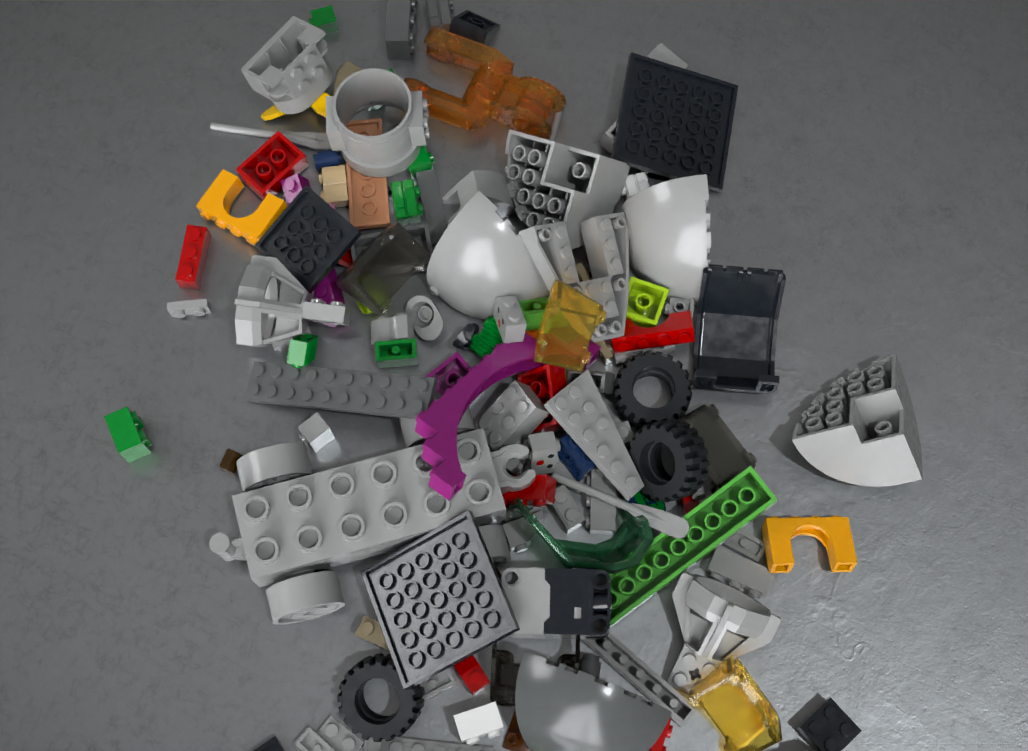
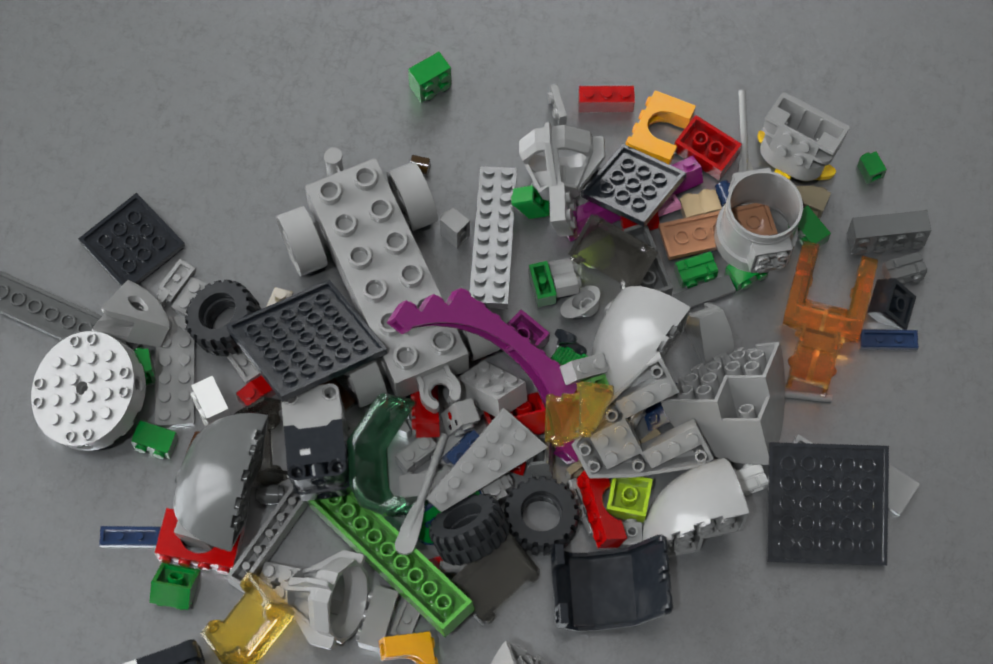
camera: 80 degrees right, 5 degrees down
none -> dark blue tile [859,329,919,350]

